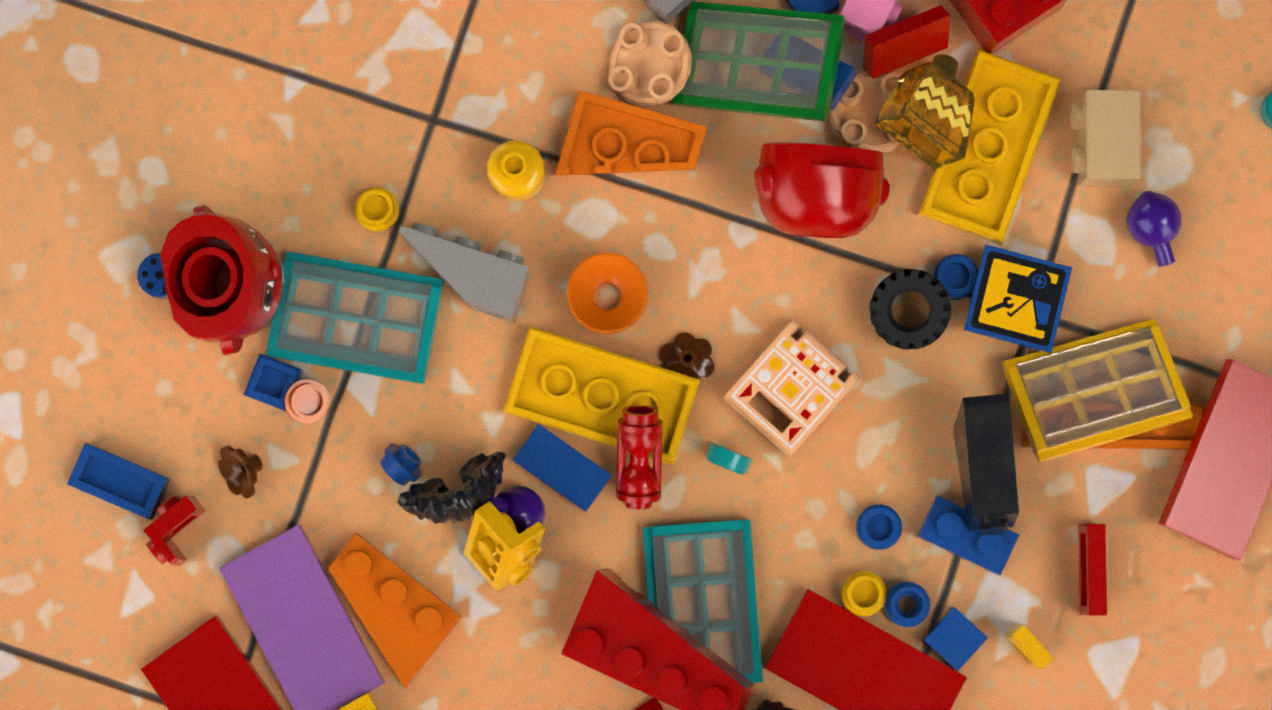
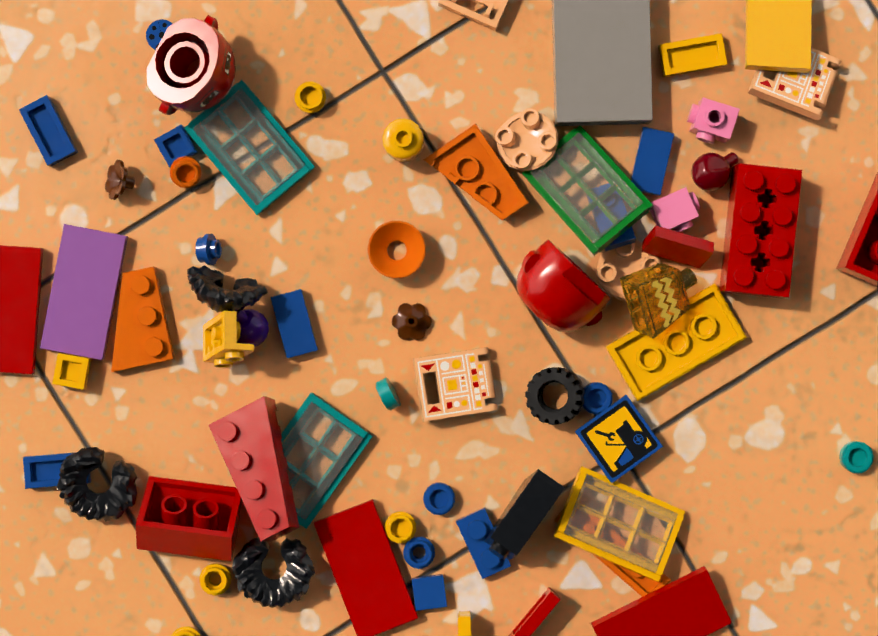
camera: 35 degrees right, 5 degrees up
red bracket [143,495,206,566] -> none
light grey slope [399,223,531,323] -> none
yellow tile [503,326,700,465] -> none
red piece [616,406,663,510] -> none
tan brick [1071,90,1141,187] -> none
dark purple piece [1126,191,1182,267] -> none

